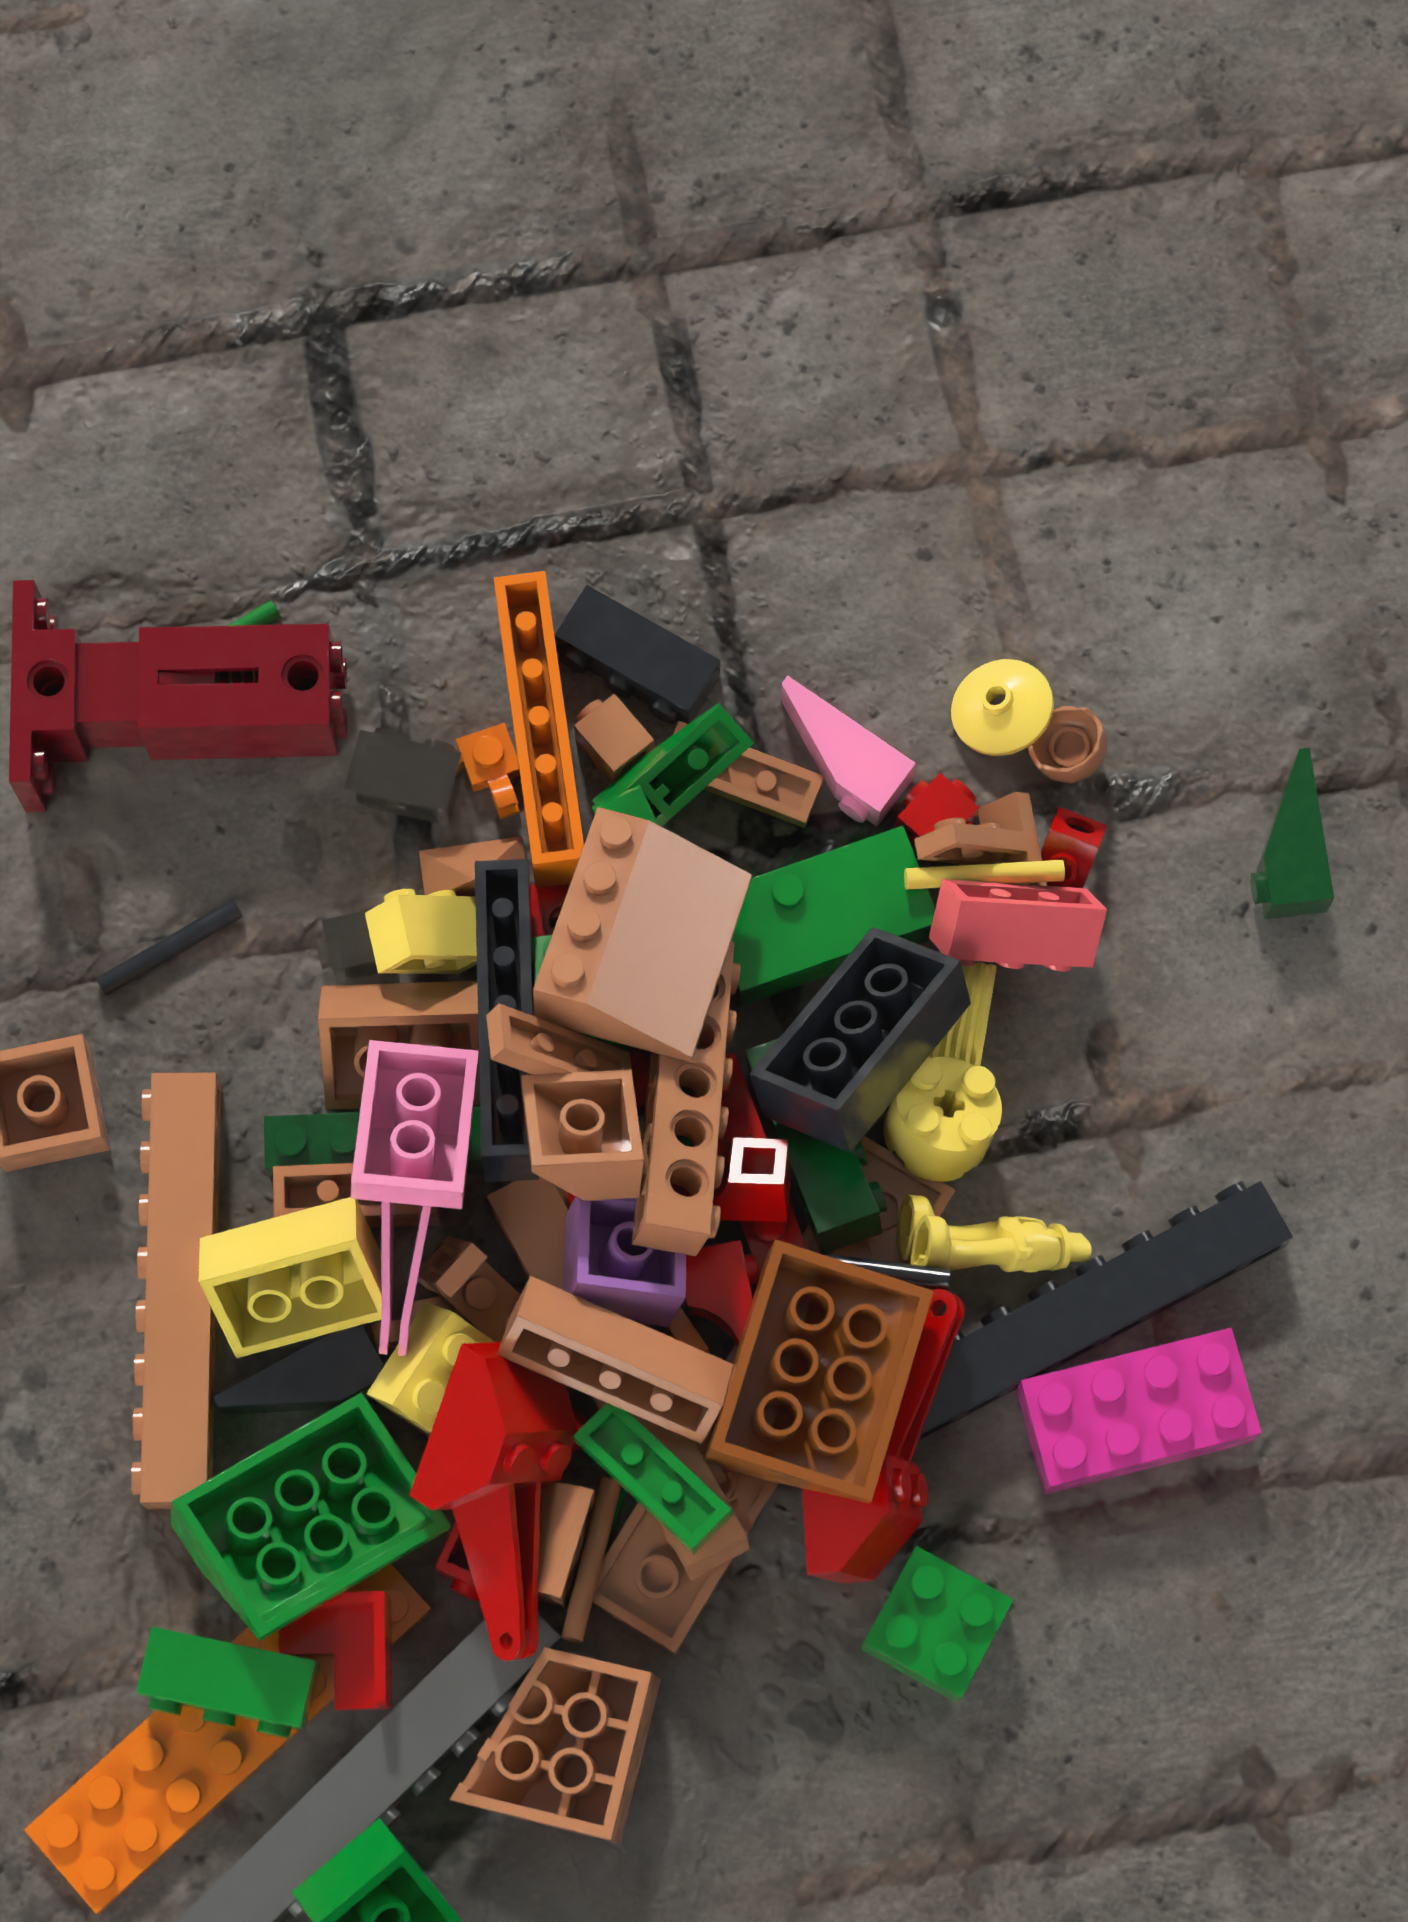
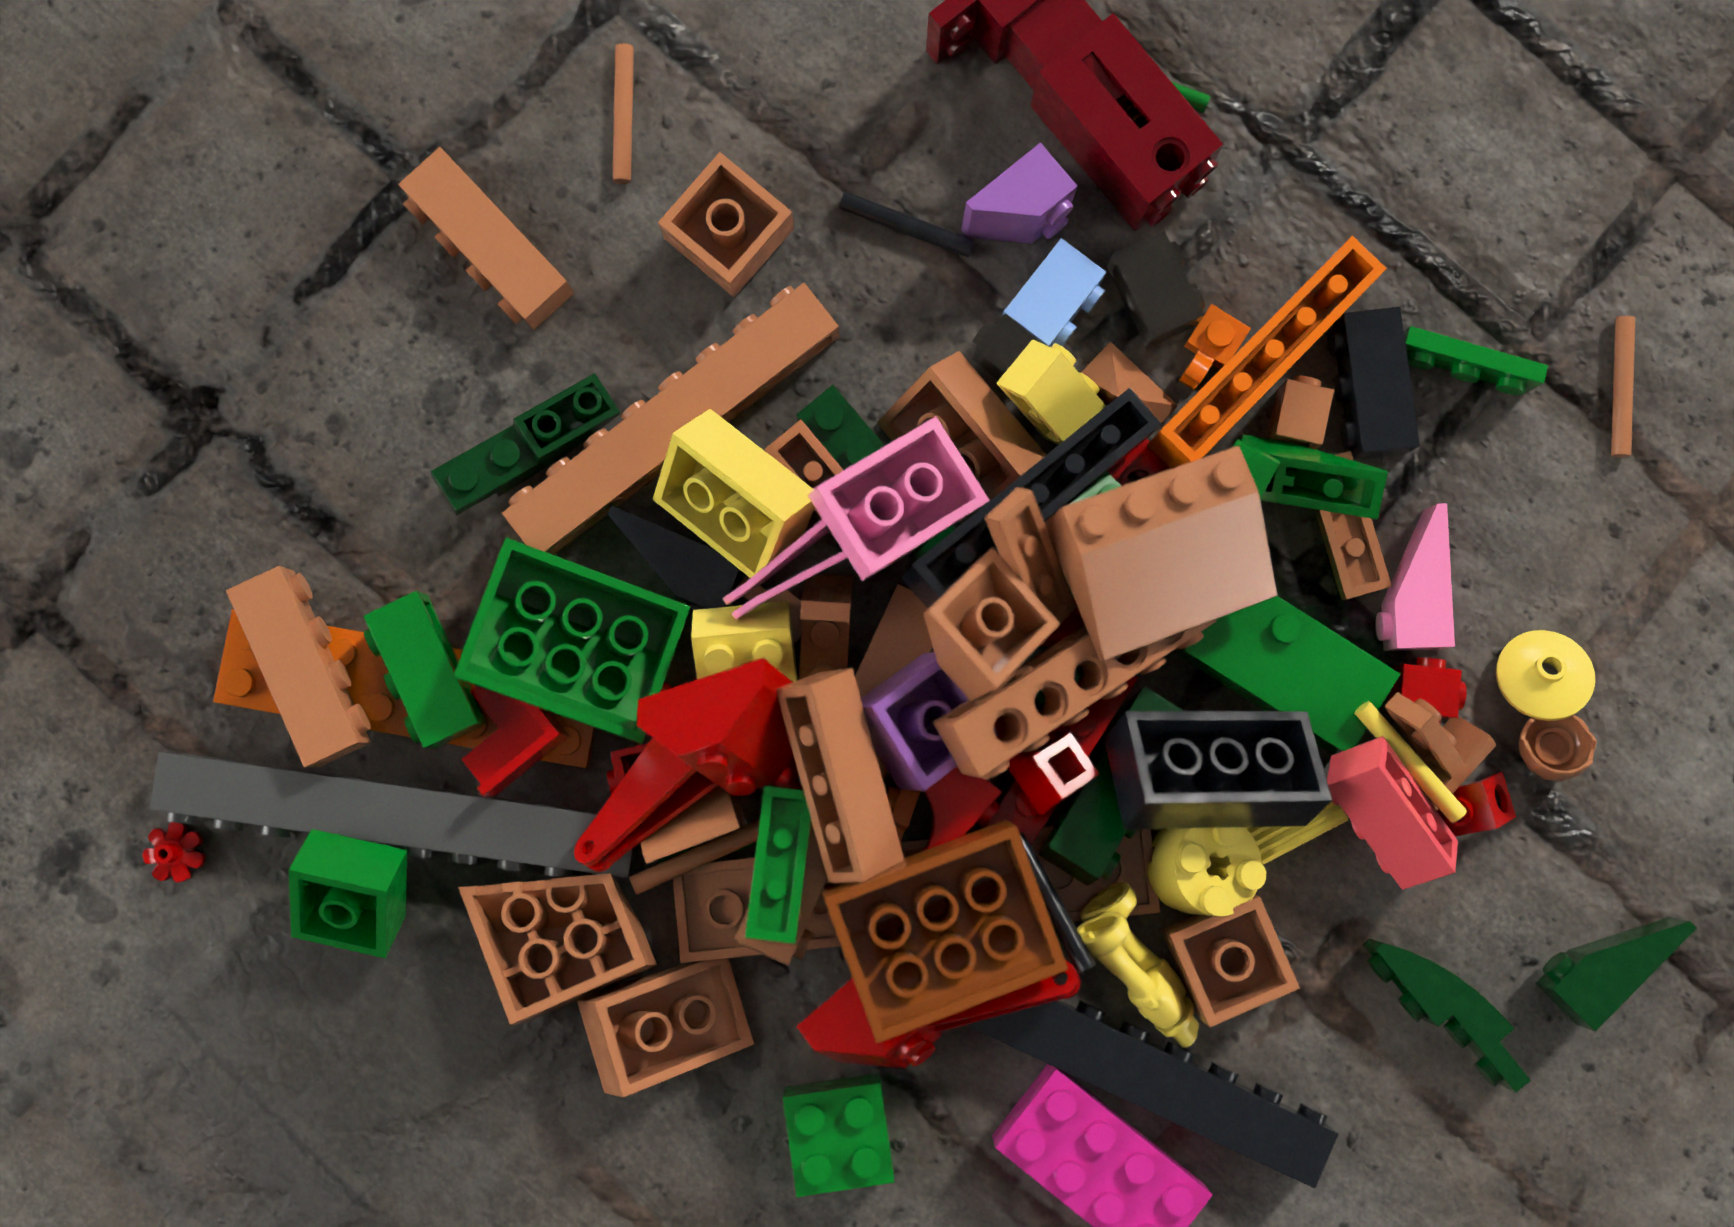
camera: 55 degrees right, 10 degrees up
none -> nougat brick [226,566,371,768]
none -> dark green slope [430,373,620,516]
none -> nougat slope [577,958,754,1097]
none -> medium lavender slope [961,142,1078,244]
none -> light blue brick [1000,238,1106,347]
none -> nougat brick [1161,895,1300,1027]
none -> dark green slope [1363,938,1531,1093]
none -> green plate [1404,326,1549,395]
none -> nougat bar [1611,316,1636,458]

